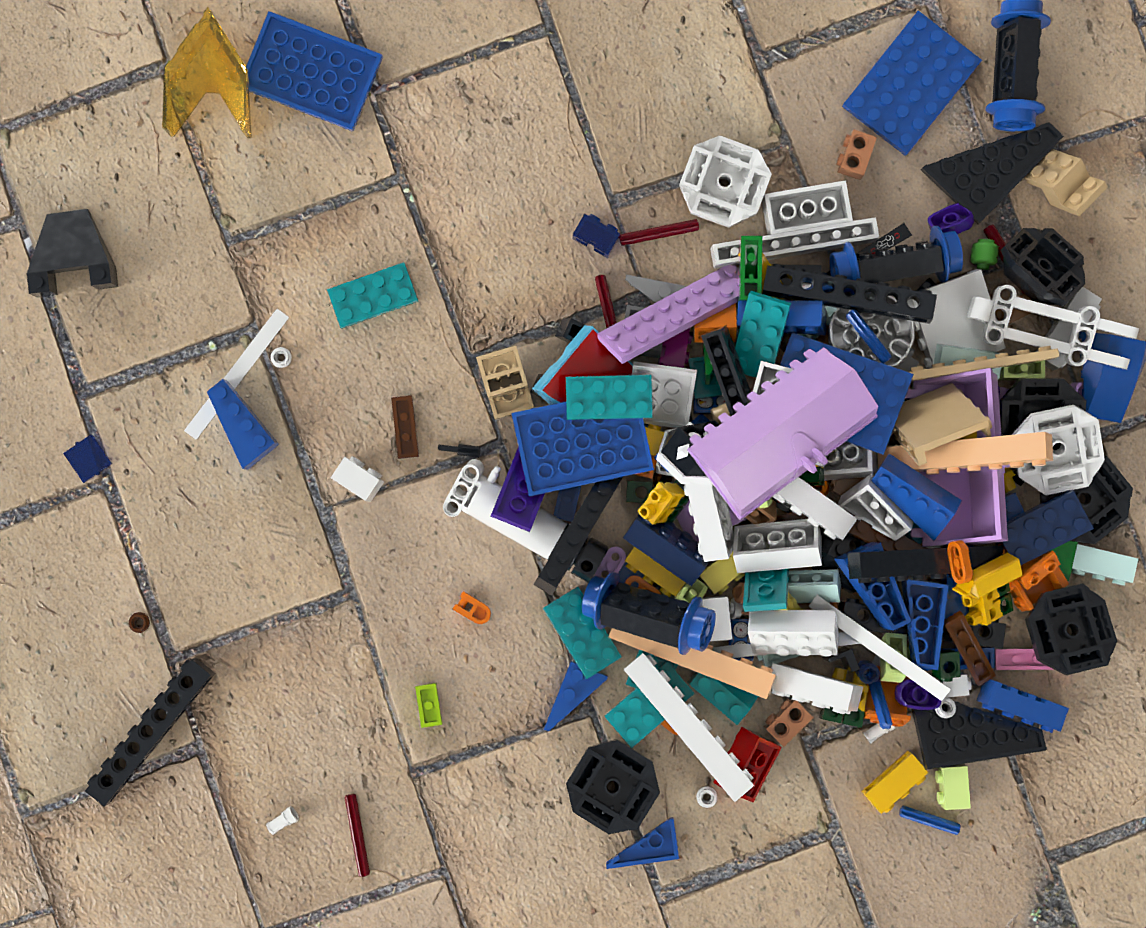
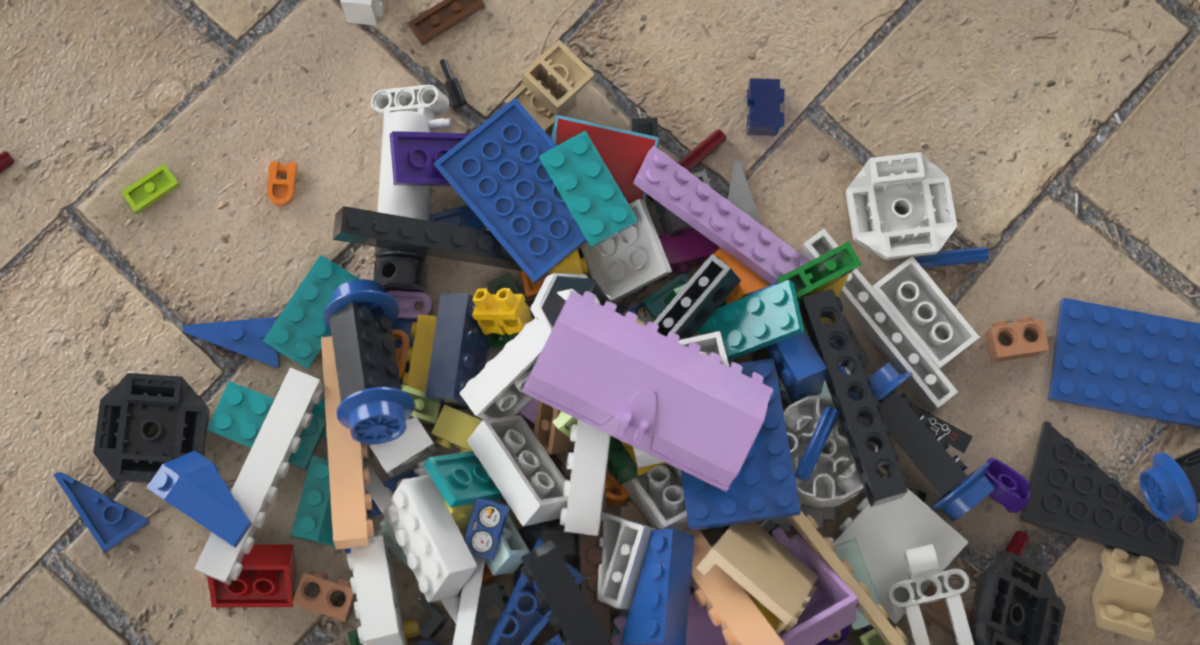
camera: 60 degrees right, 10 degrees down
dark red axle [619,219,699,246] -> none
white plate [696,786,717,808] -> none
bright green head [970,239,999,270] -> none
none -> blue wedge [147,451,252,548]
none -> slope [464,497,510,561]
none -> blue axle [914,247,989,268]

